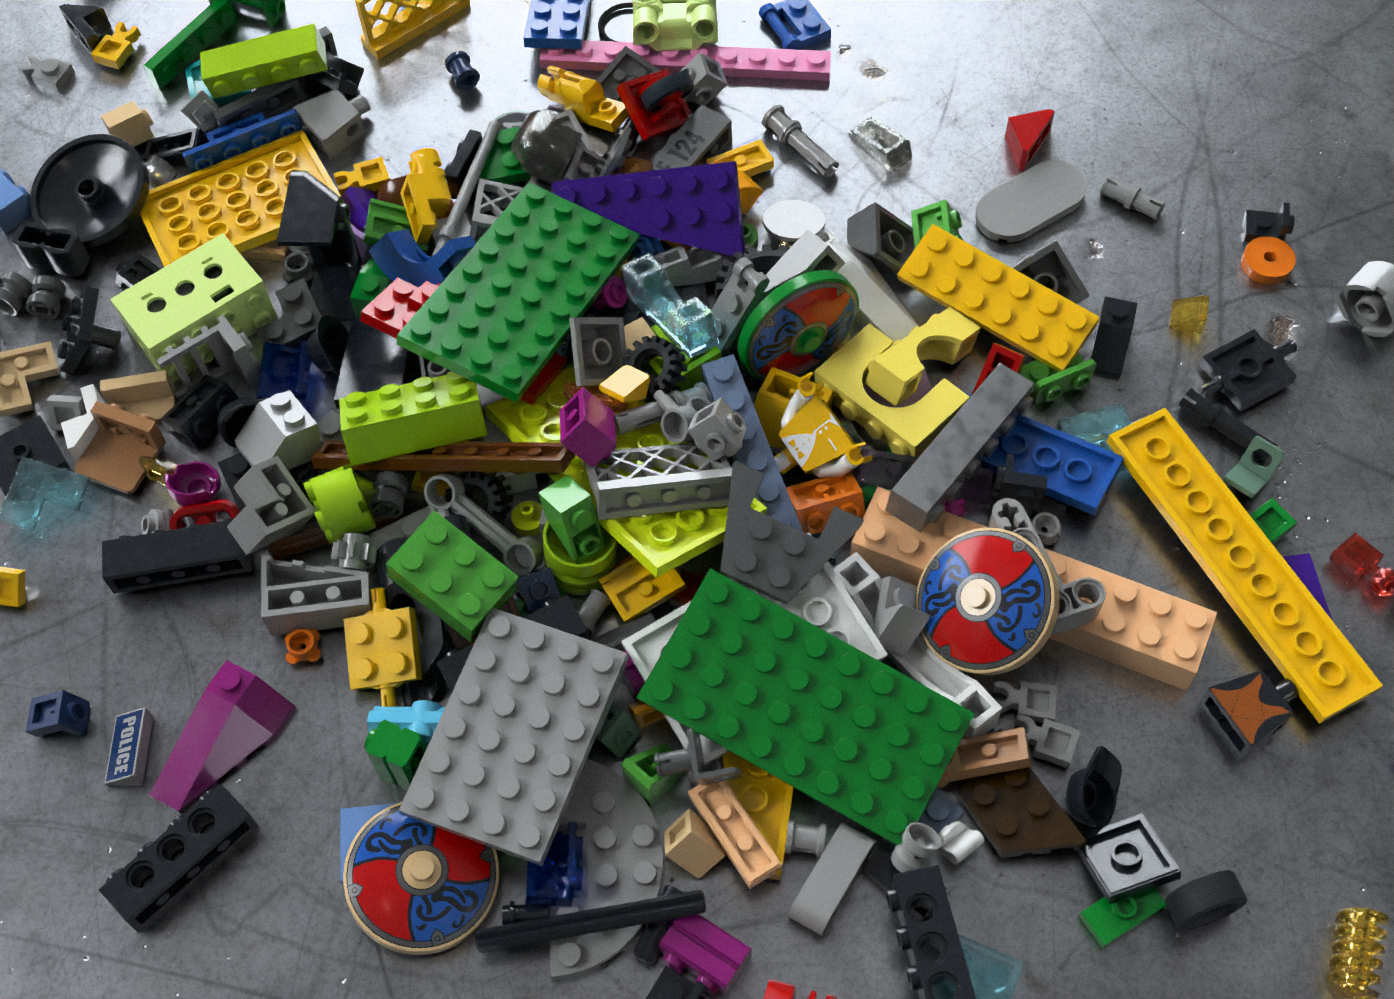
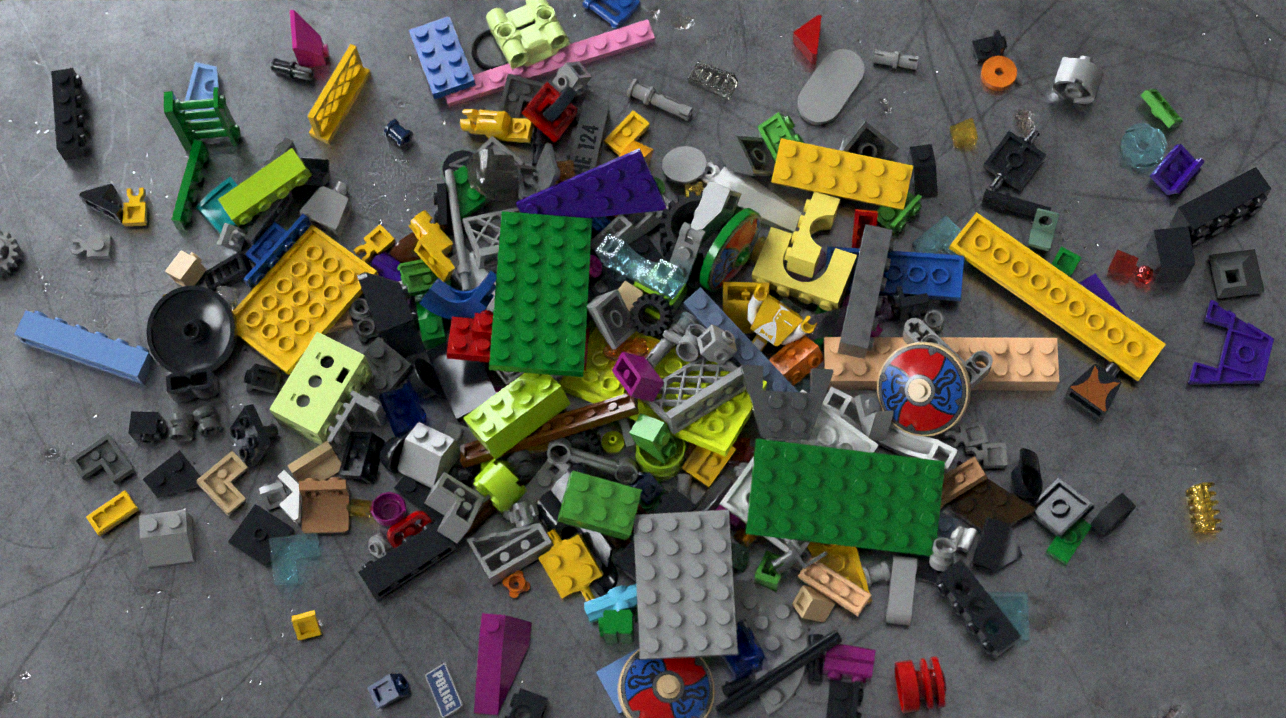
camera: 20 degrees left, 10 degrees up
slope [599,365,650,403] -> none
none -> black slope [972,517,1022,570]

